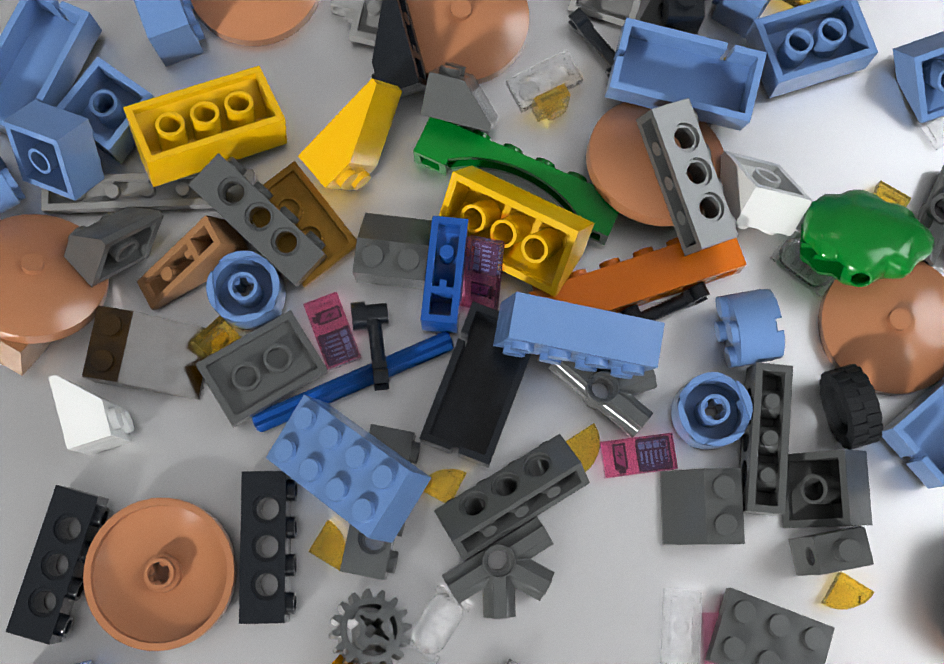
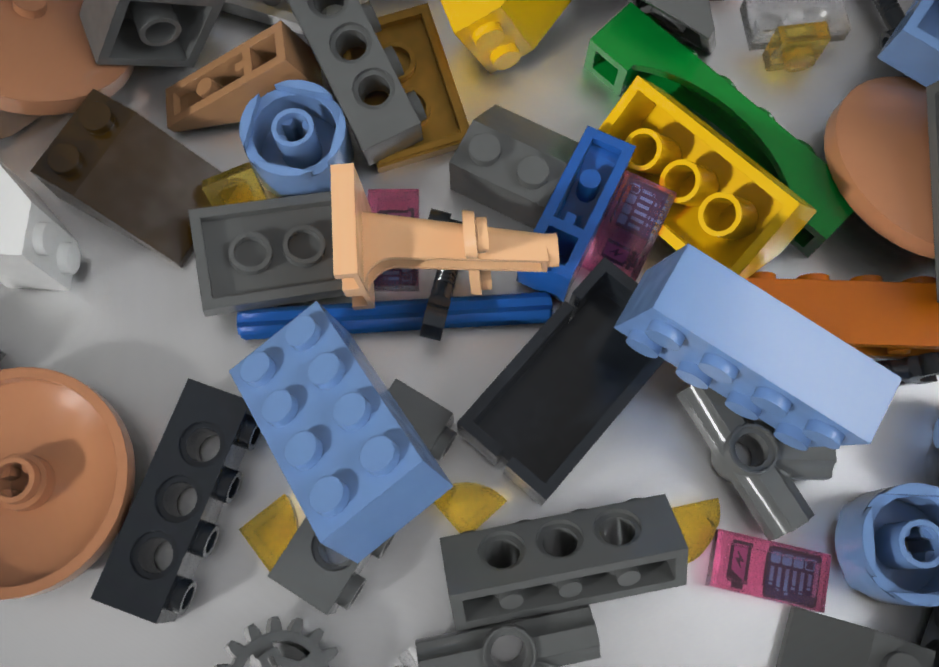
camera: 20 degrees right, 5 degrees down
none -> light nougat piece [330,163,559,310]

